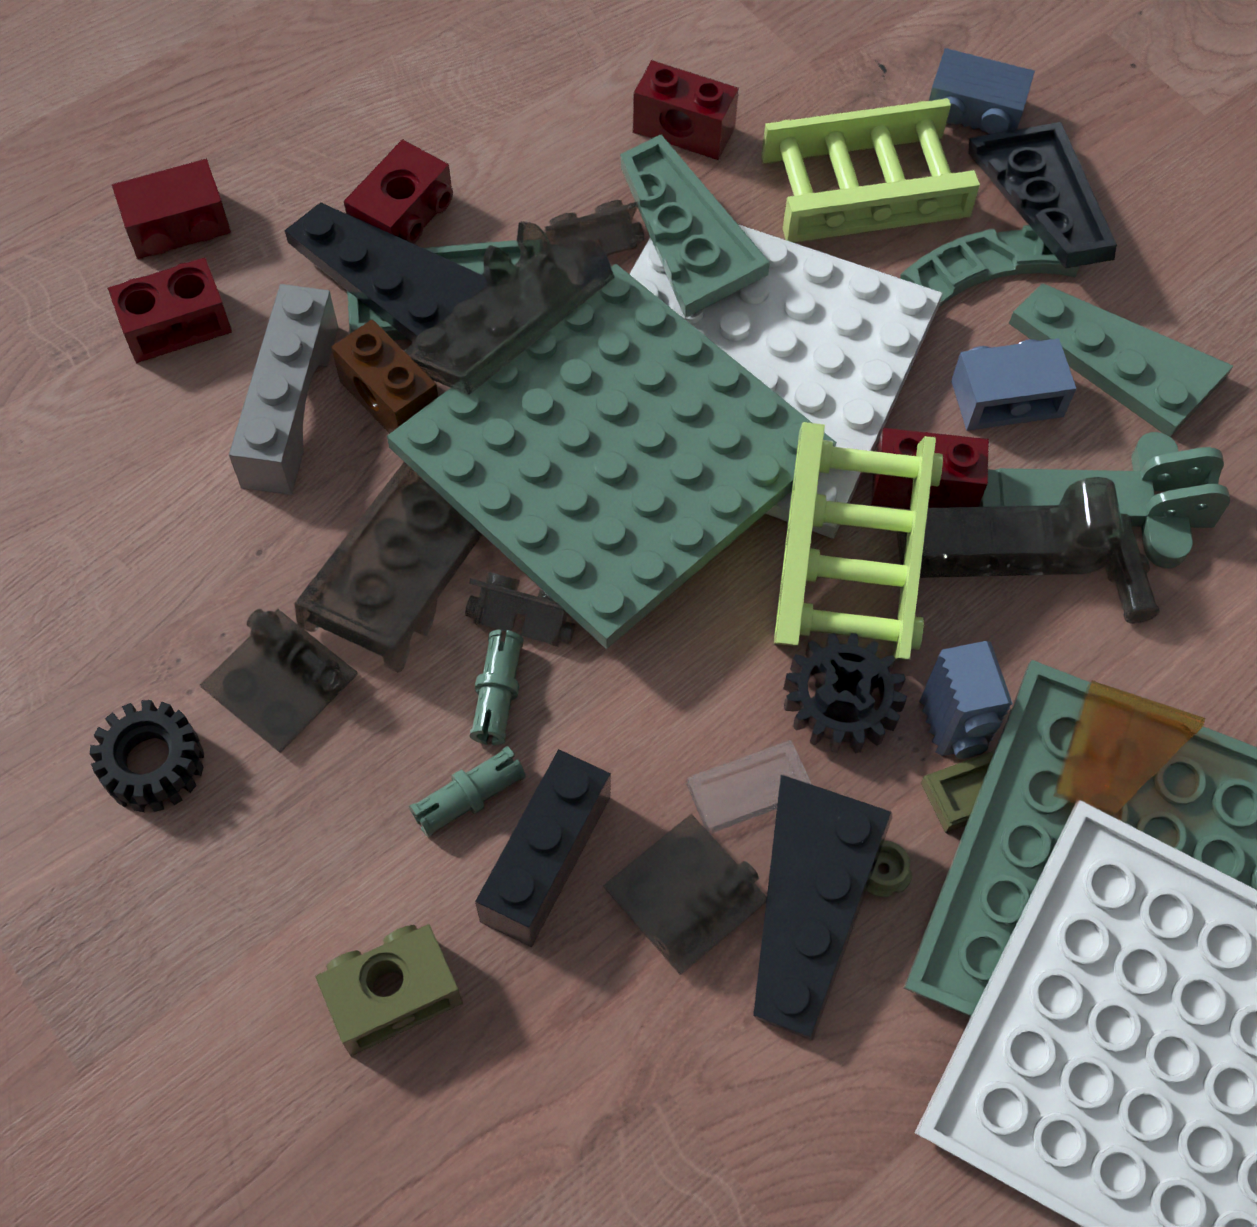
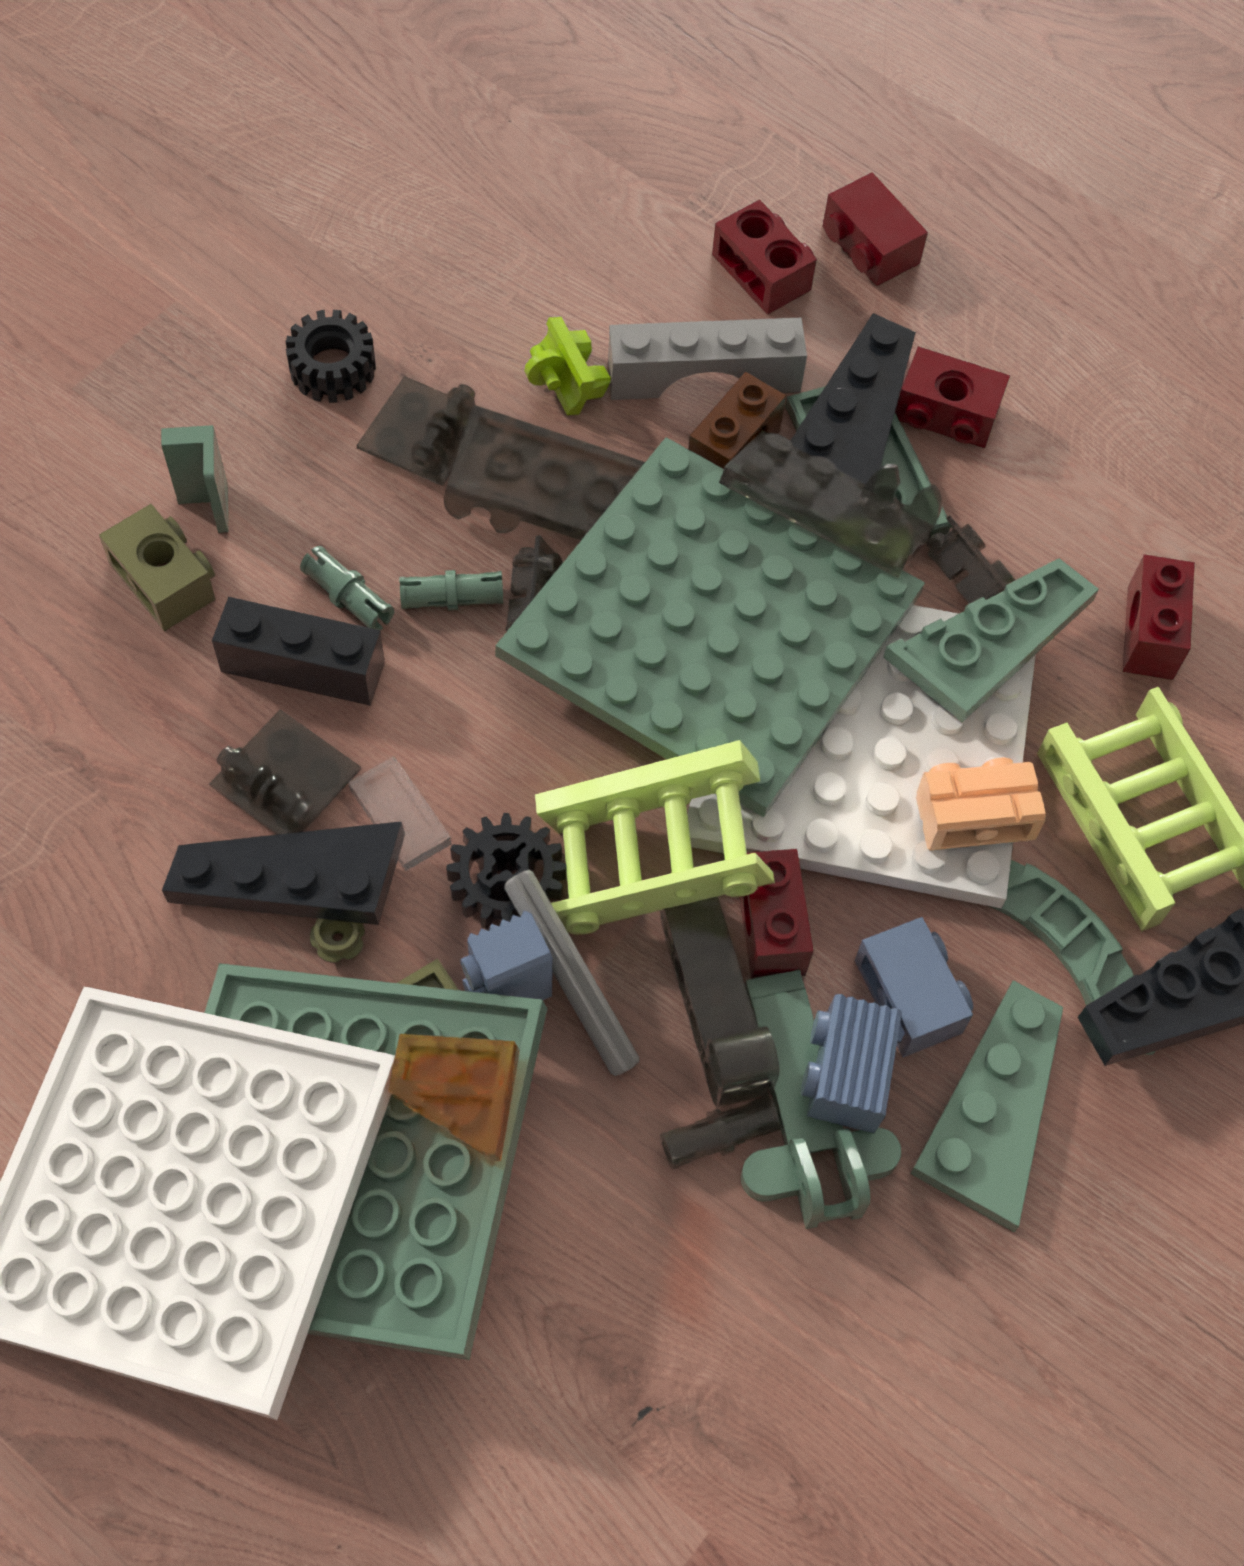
camera: 75 degrees right, 0 degrees up
none -> sand green panel [161,425,229,533]
none -> light grey axle [505,870,639,1076]
none -> lime hips [524,317,611,415]
none -> sand blue brick [801,994,902,1134]
none -> light nougat brick [916,757,1046,851]

